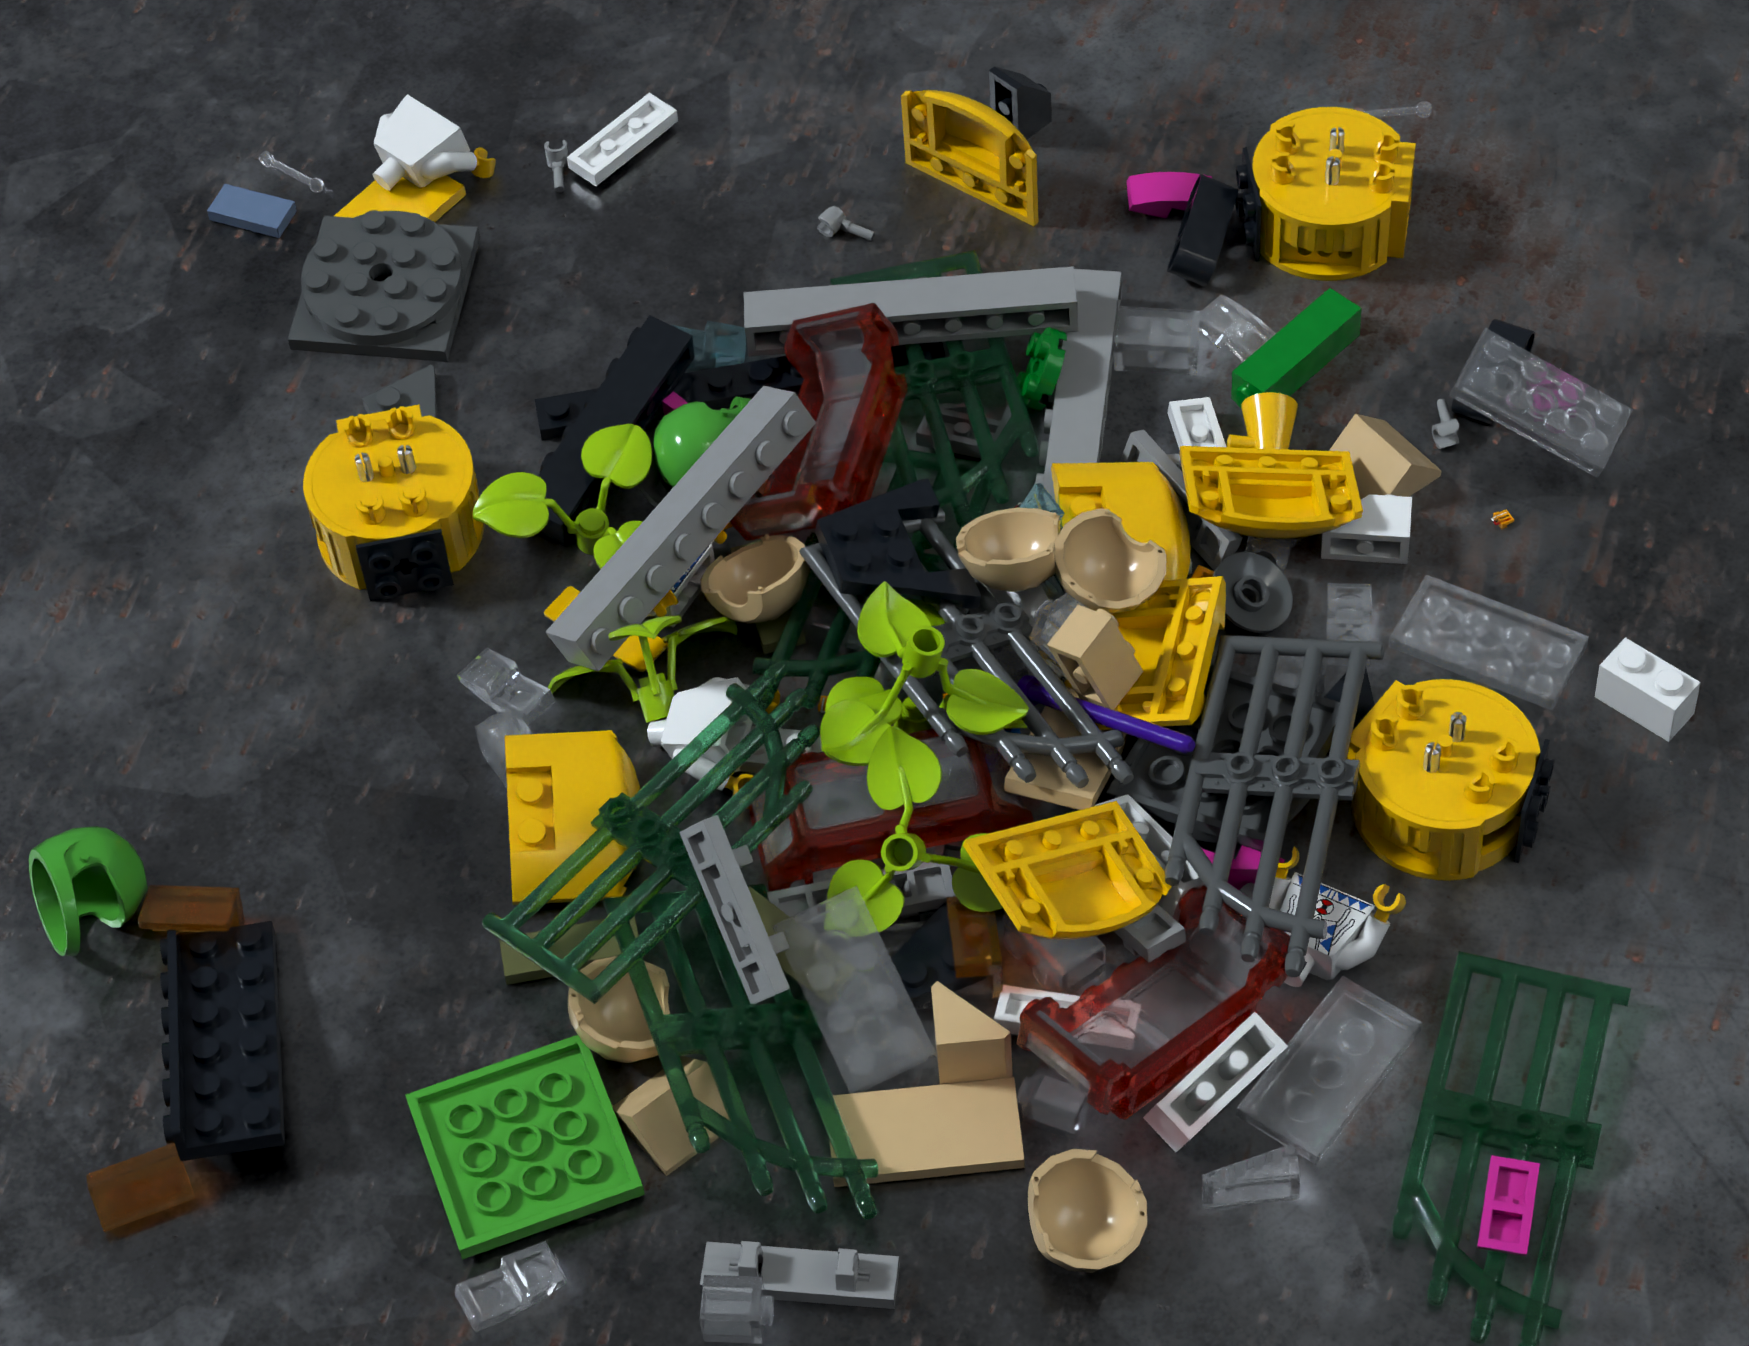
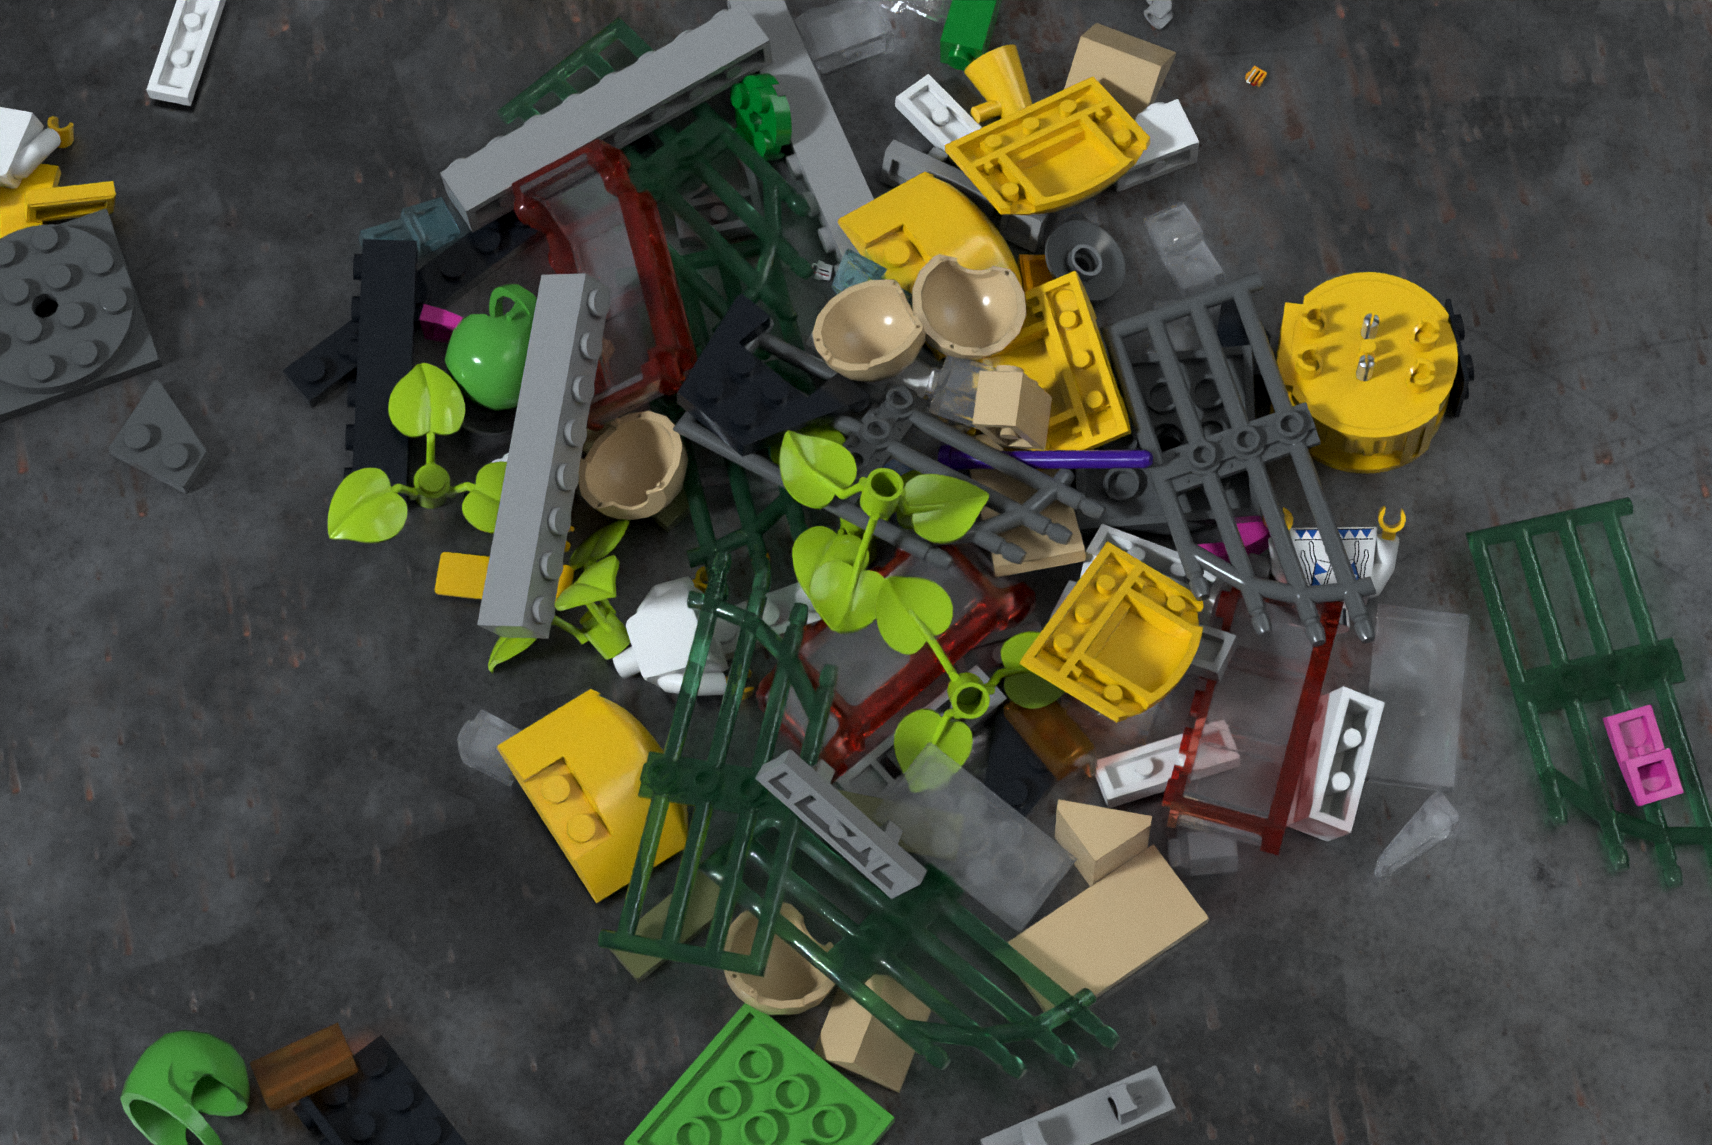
camera: 30 degrees left, 15 degrees up
yellow piece [303,404,485,601] -> none
clear slope [457,648,555,729] -> none
light grey hand [544,140,569,193] -> none
light grey hand [817,206,875,241] -> none
tan cylinder [1028,1149,1147,1273] -> none
clear plate [1389,575,1589,711] -> none
white brick [1594,637,1700,742] -> none
none -> yellow tile [24,181,116,223]

